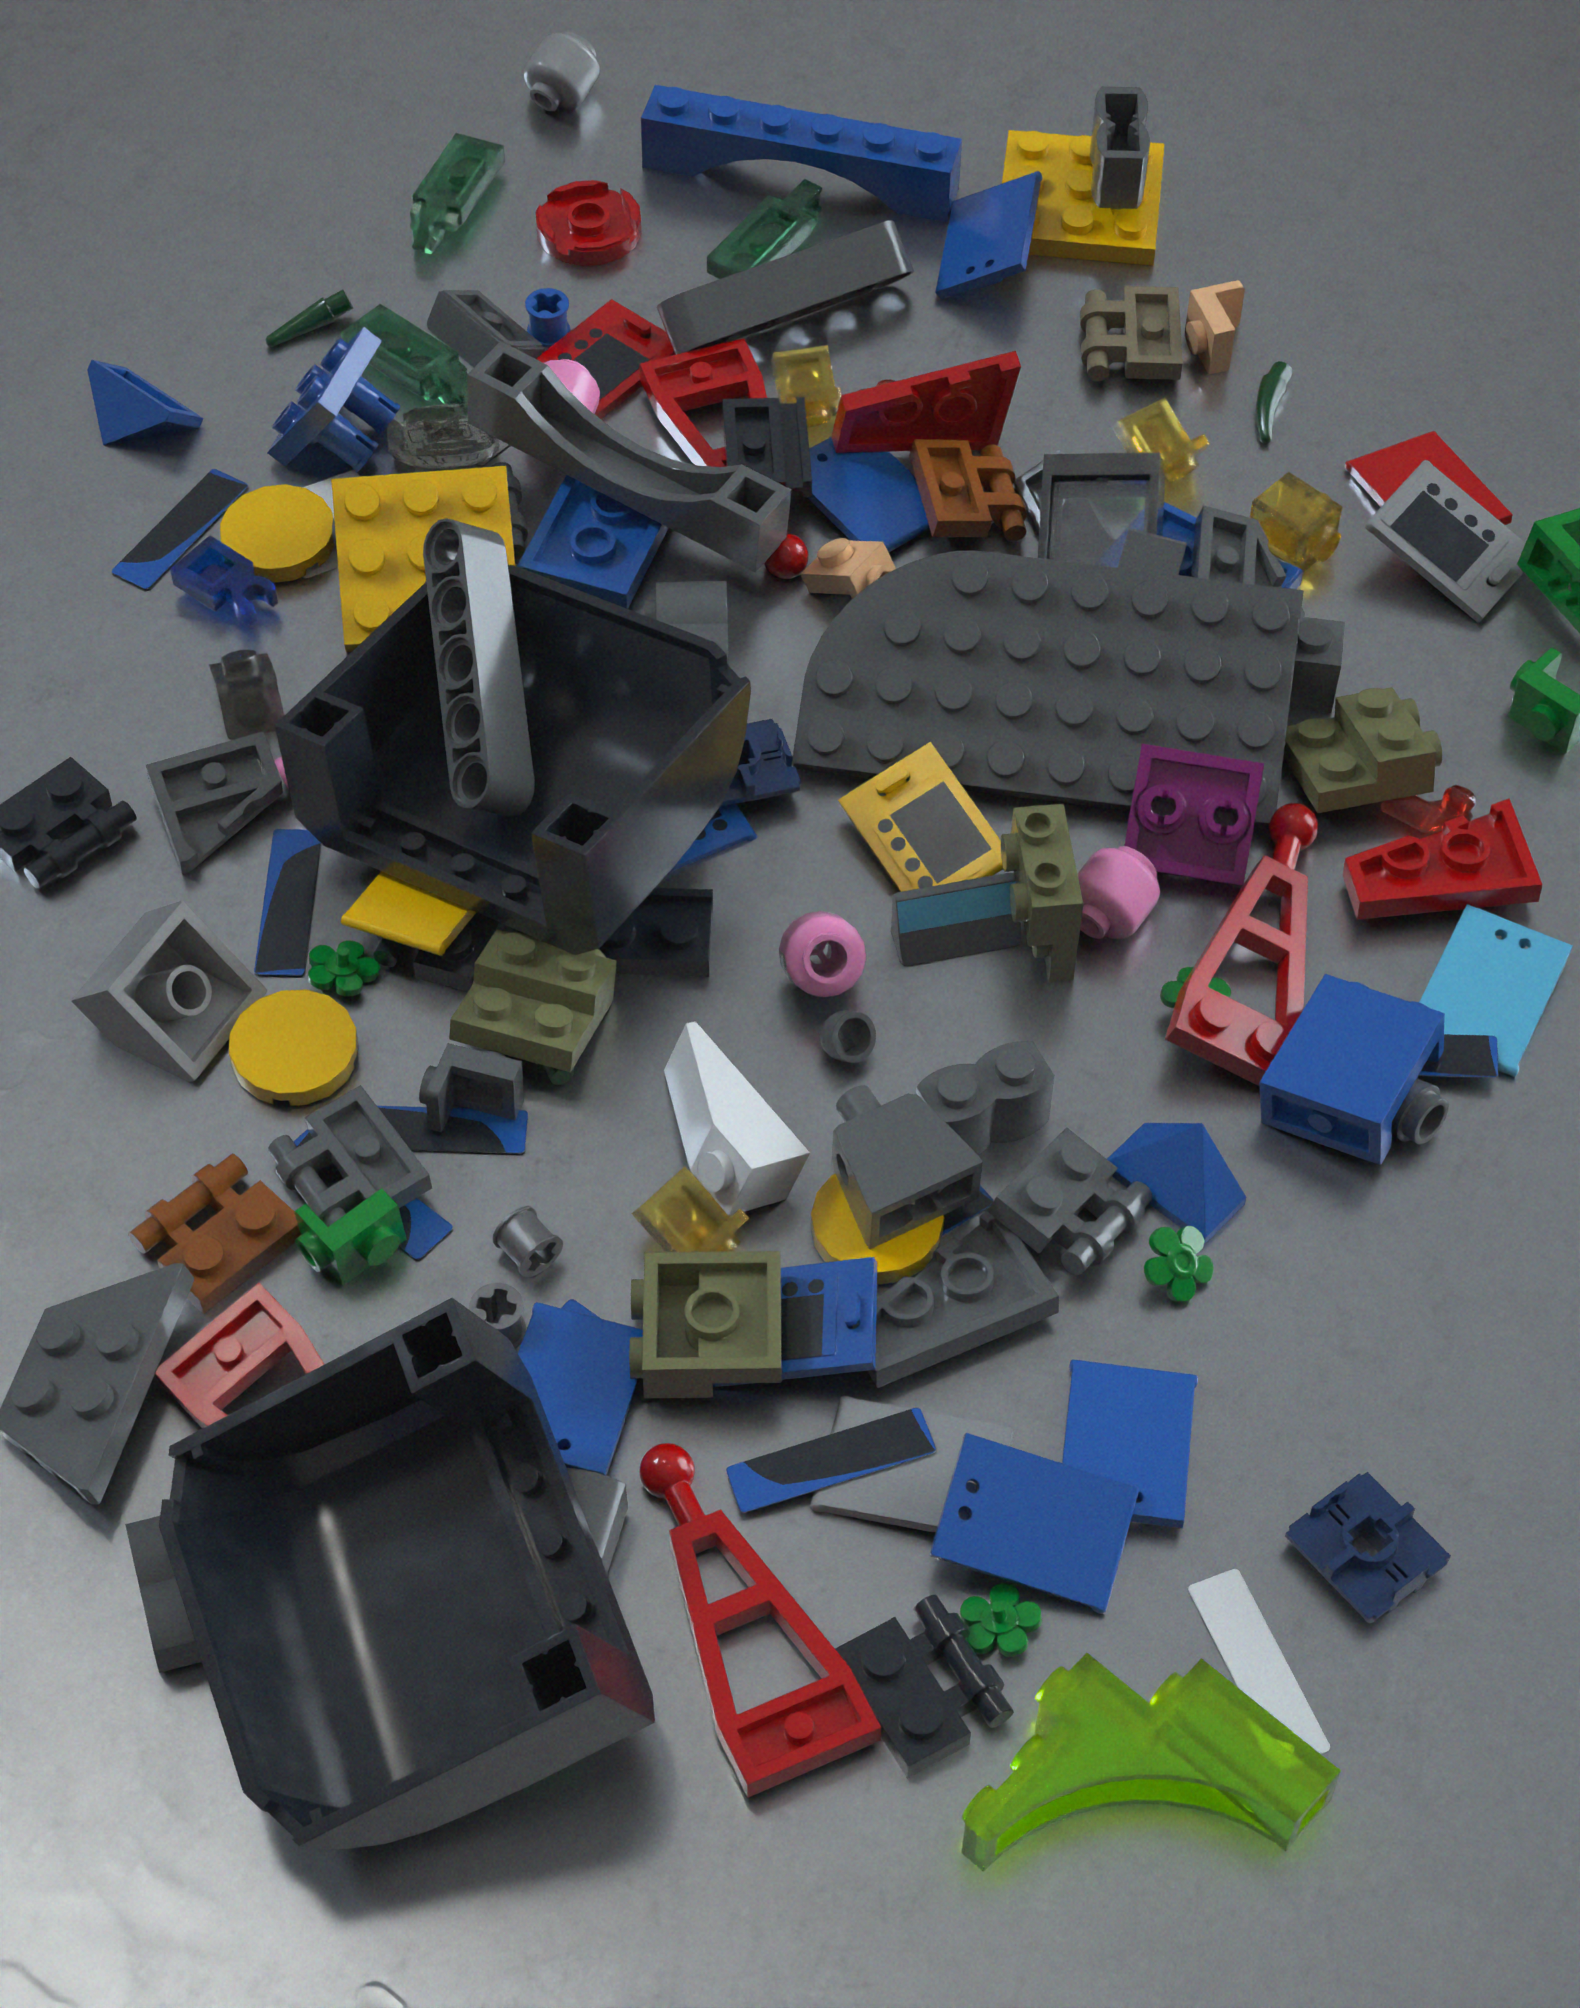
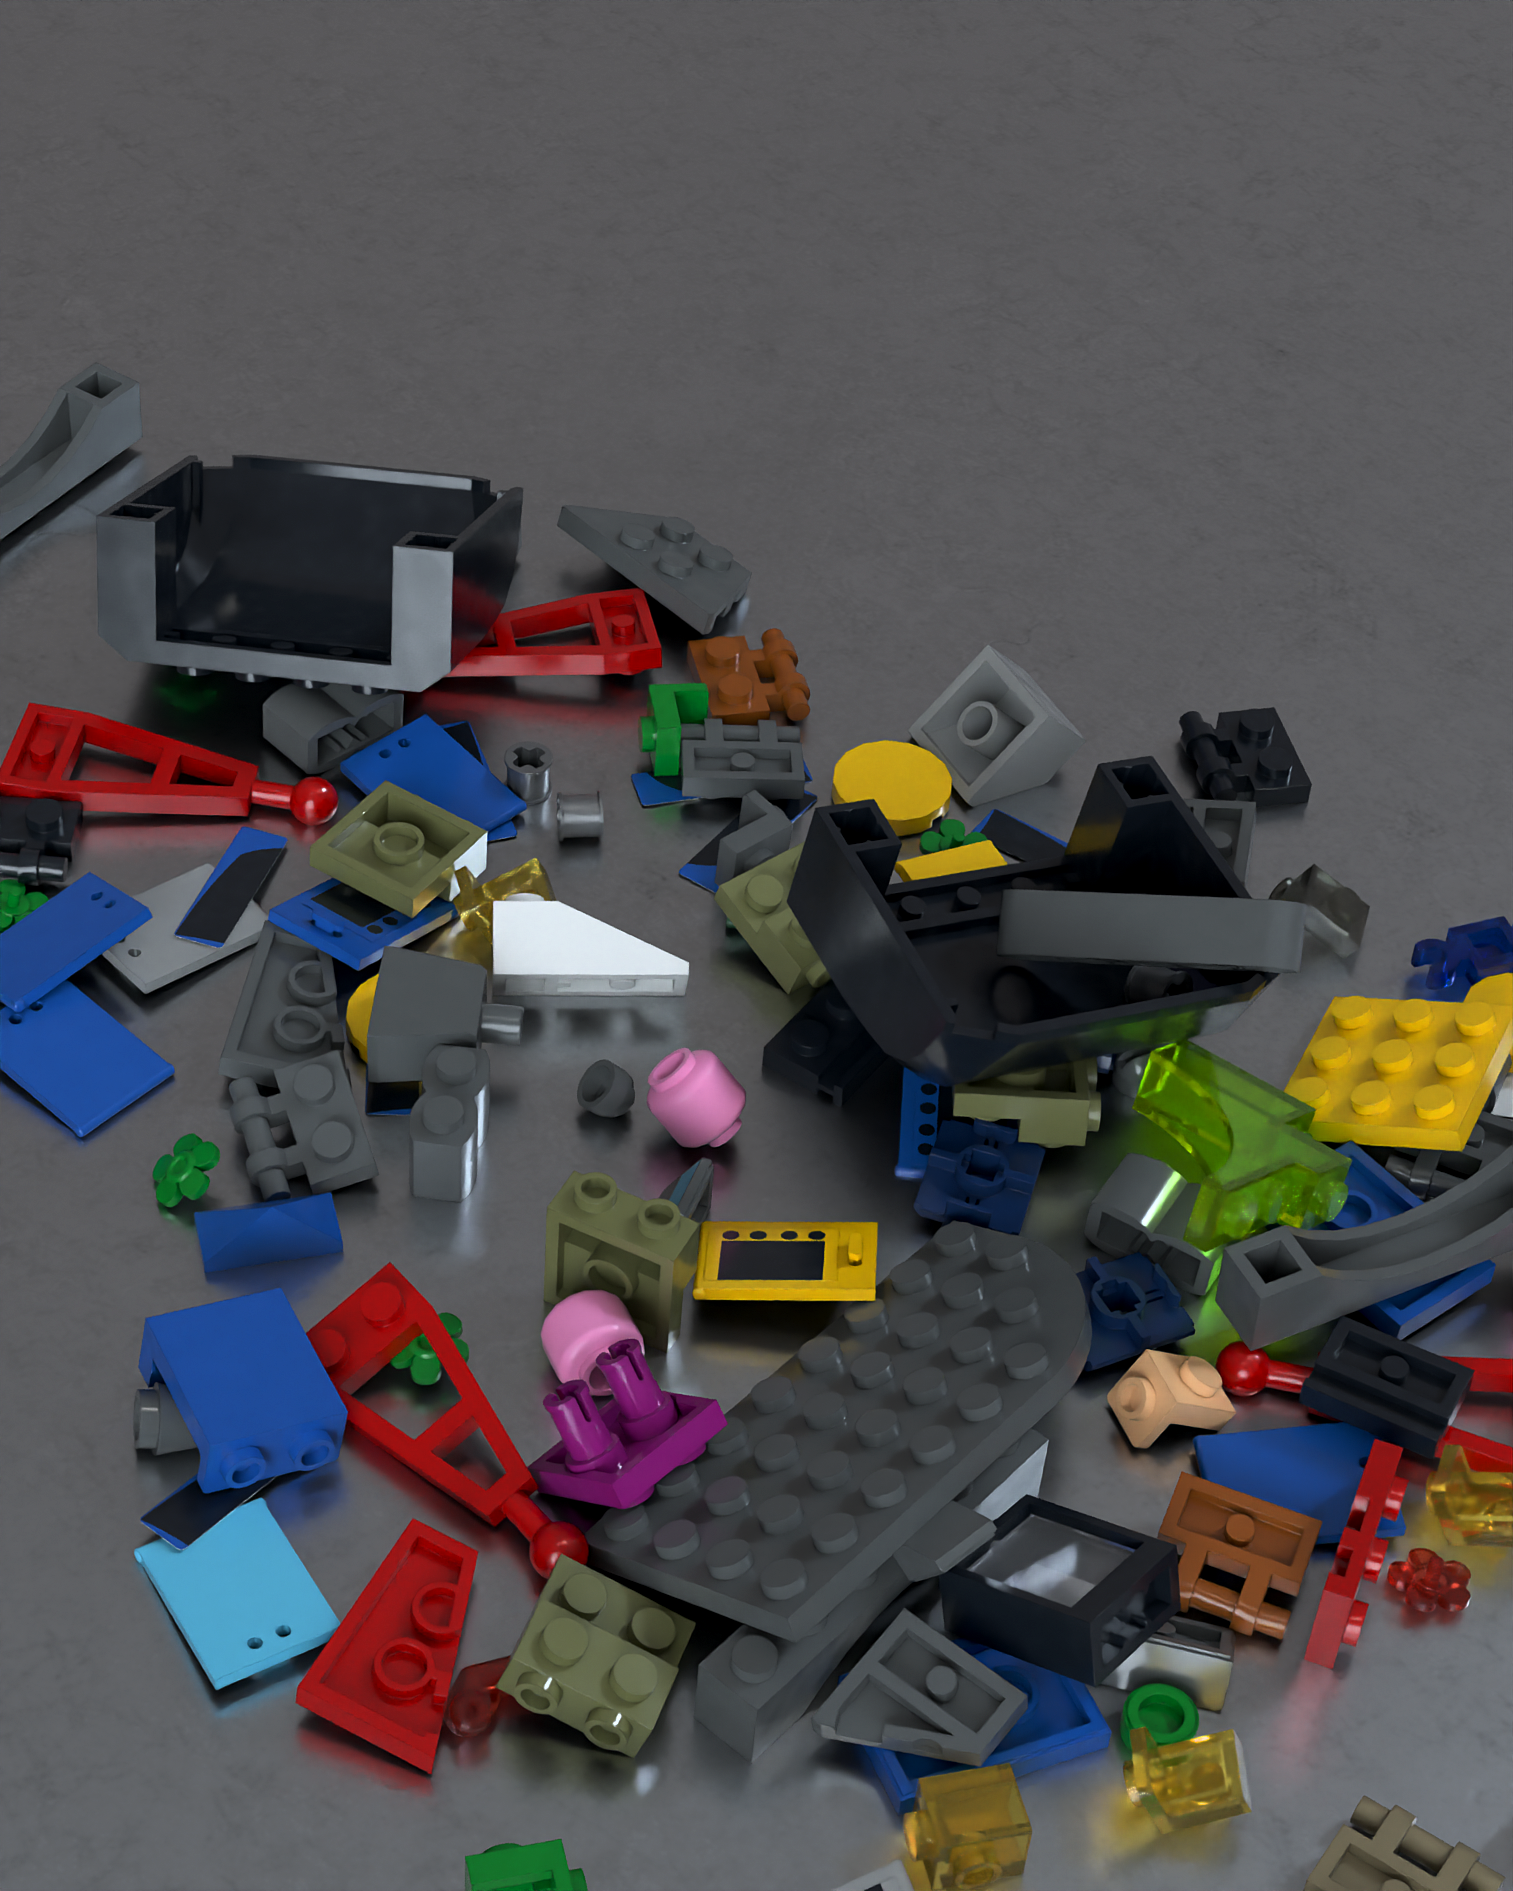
camera: 120 degrees right, 10 degrees down
none -> dark blue piece [1075,1252,1195,1372]
none -> clear neon green arch [1132,1040,1352,1253]

